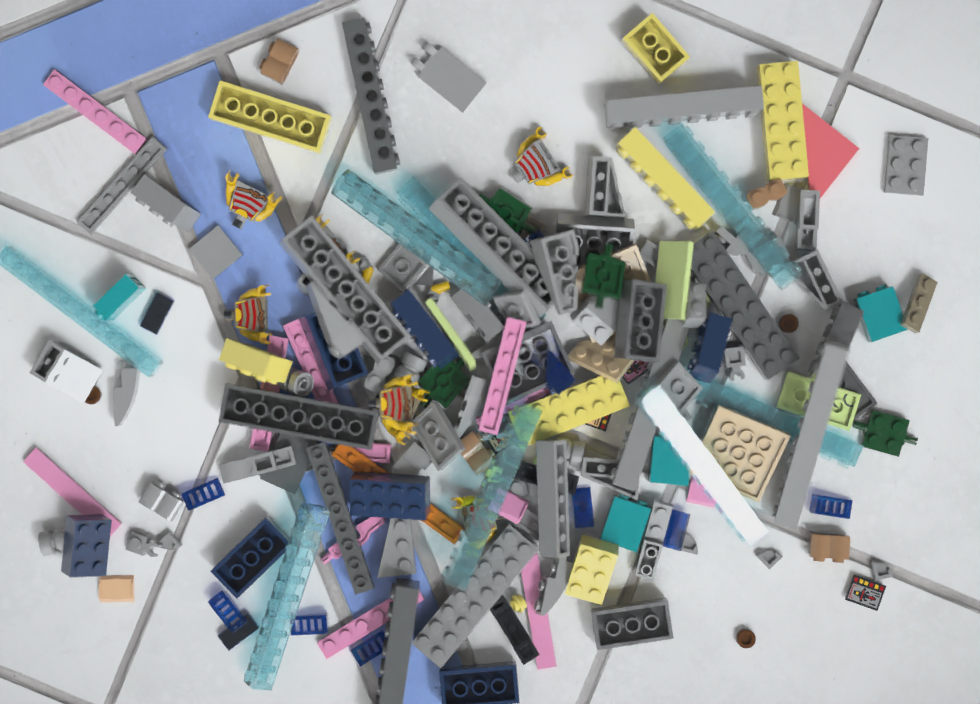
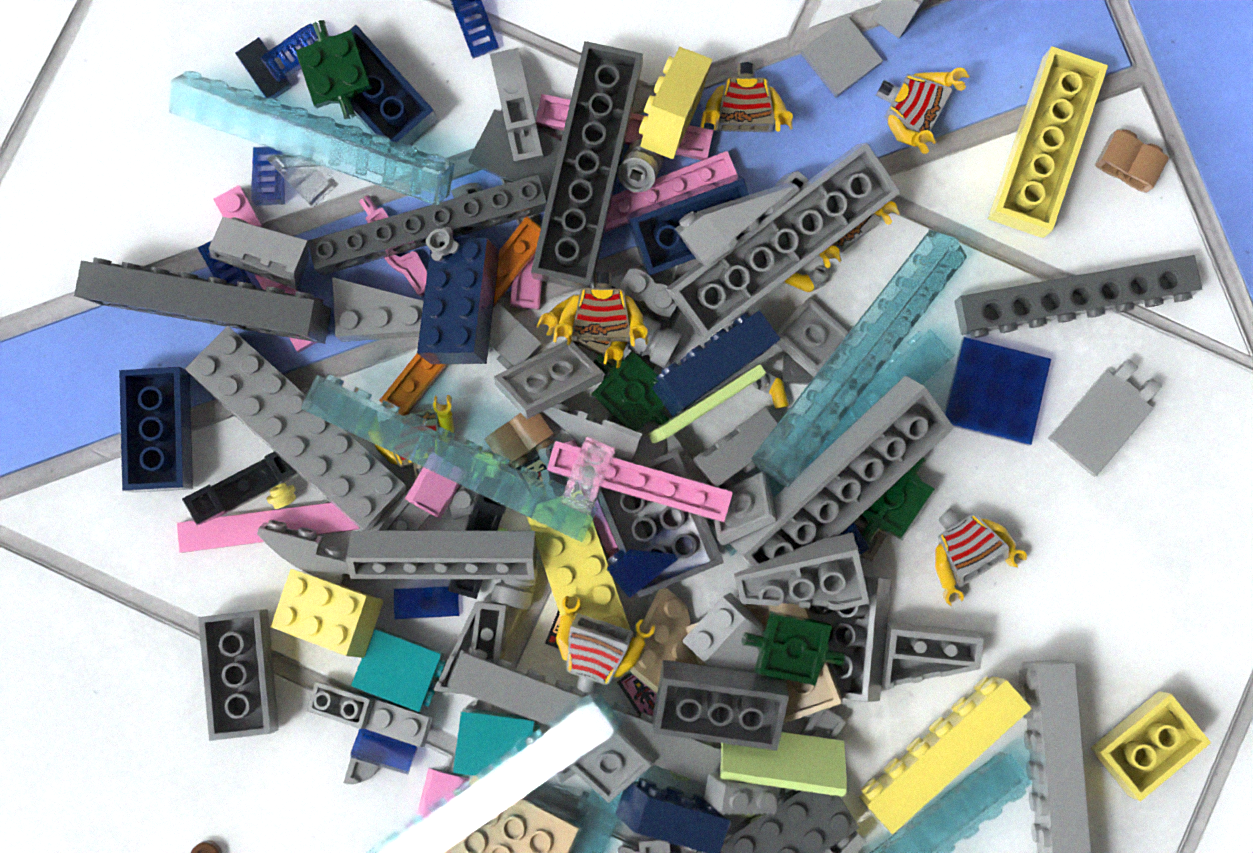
camera: 95 degrees right, 5 degrees down
none -> light grey wedge [209,217,309,290]
none -> clear slope [267,153,339,208]
none -> dark green plate [295,20,372,119]
none -> light grey plate [426,227,459,261]
none -> light grey tile [451,183,482,198]
none -> torso [556,596,655,693]
none -> clear slope [561,437,616,516]
none -> clear blue plate [944,337,1051,446]

